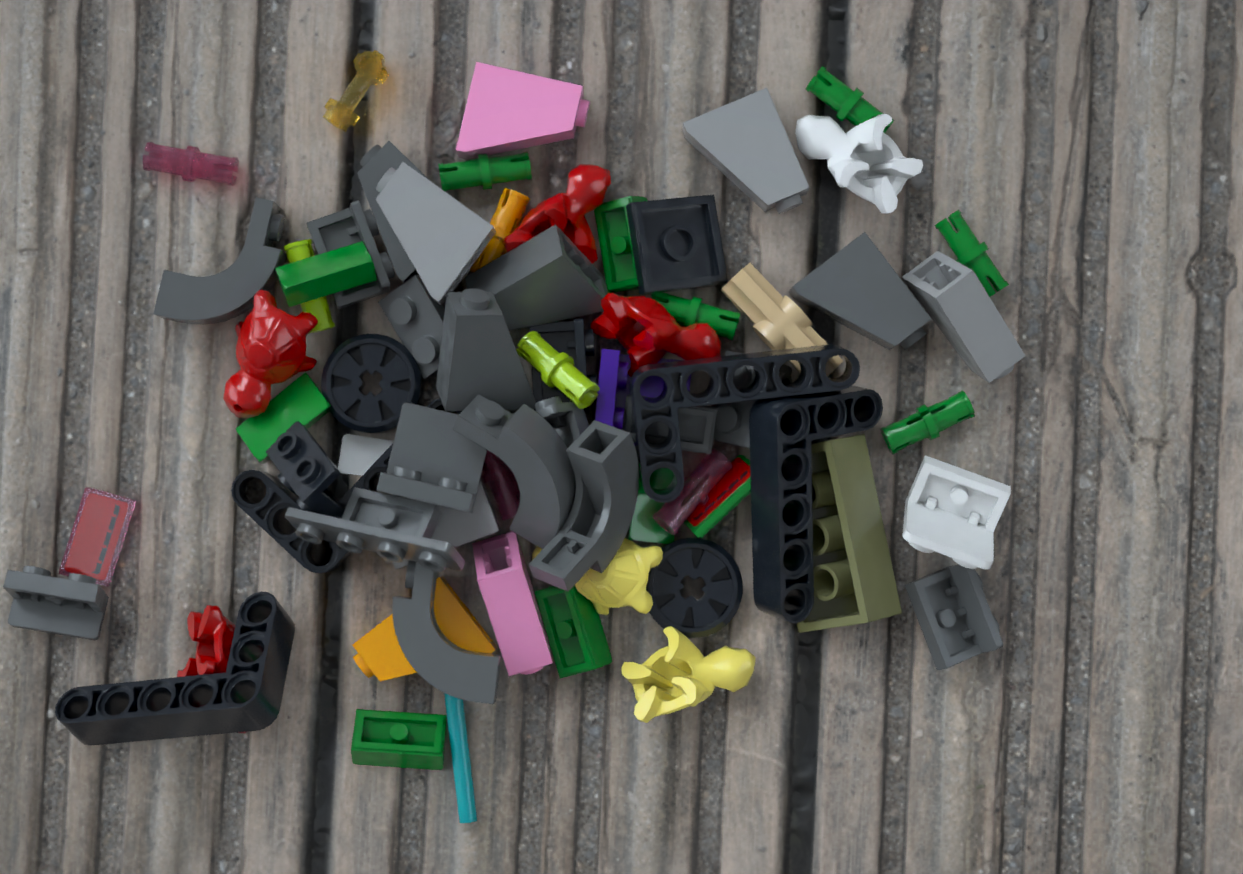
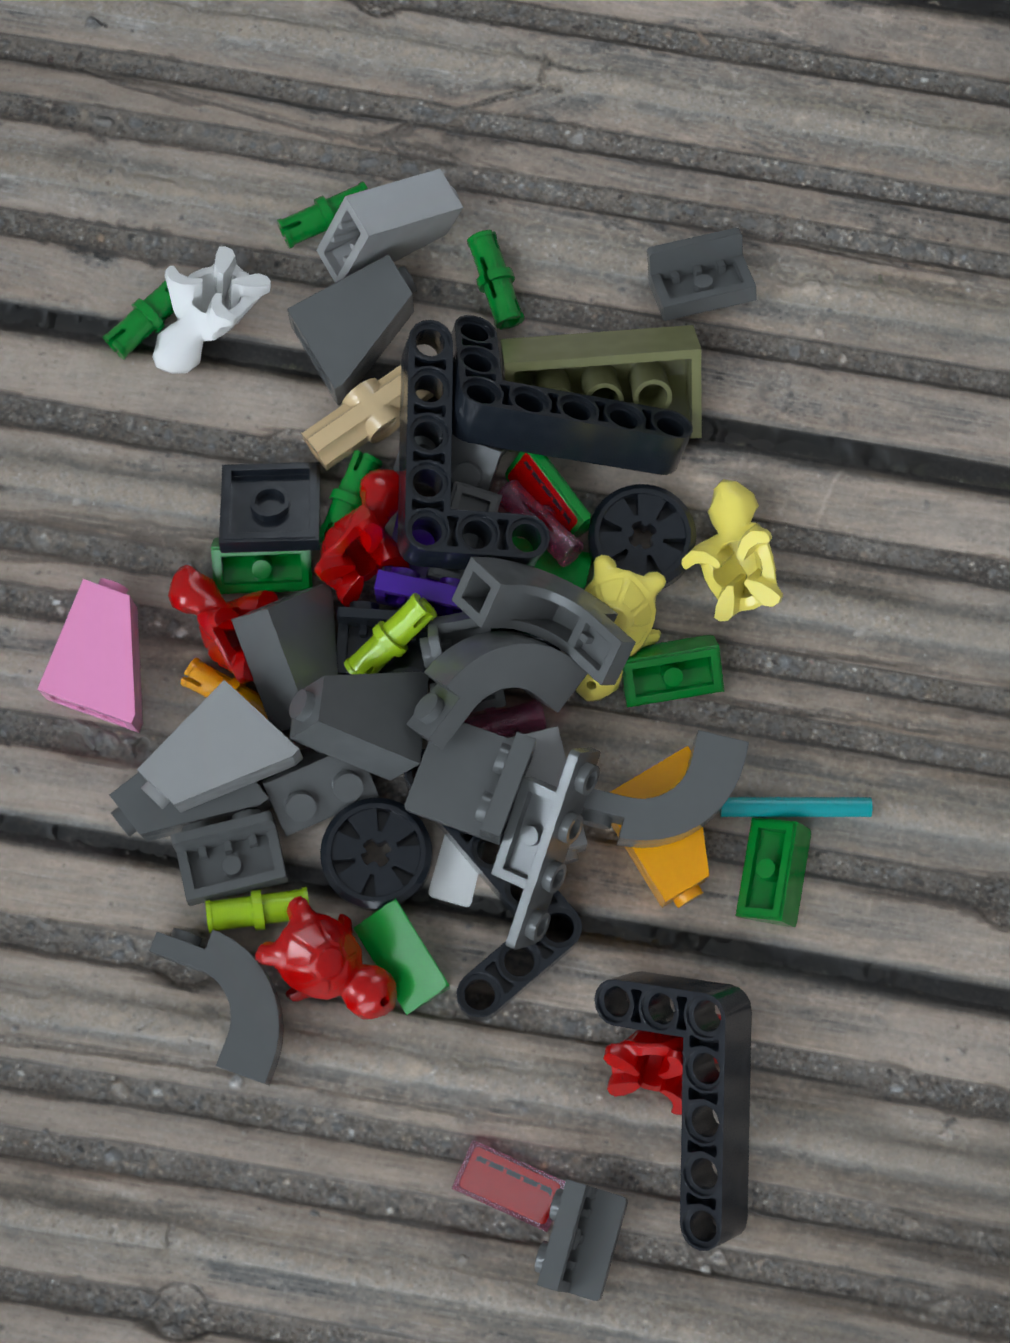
camera: 85 degrees left, 10 degrees down
clear pink pin [143,142,239,186] -> none
black bracket [266,421,345,519] -> none
green slope [275,241,377,307] -> none
clear yellow bar [323,50,389,132] -> none
green pin [438,151,532,192] -> none
bright pink slope [472,531,553,676] -> none
light grey slope [682,88,810,214] -> none
white bracket [902,455,1011,570] -> none

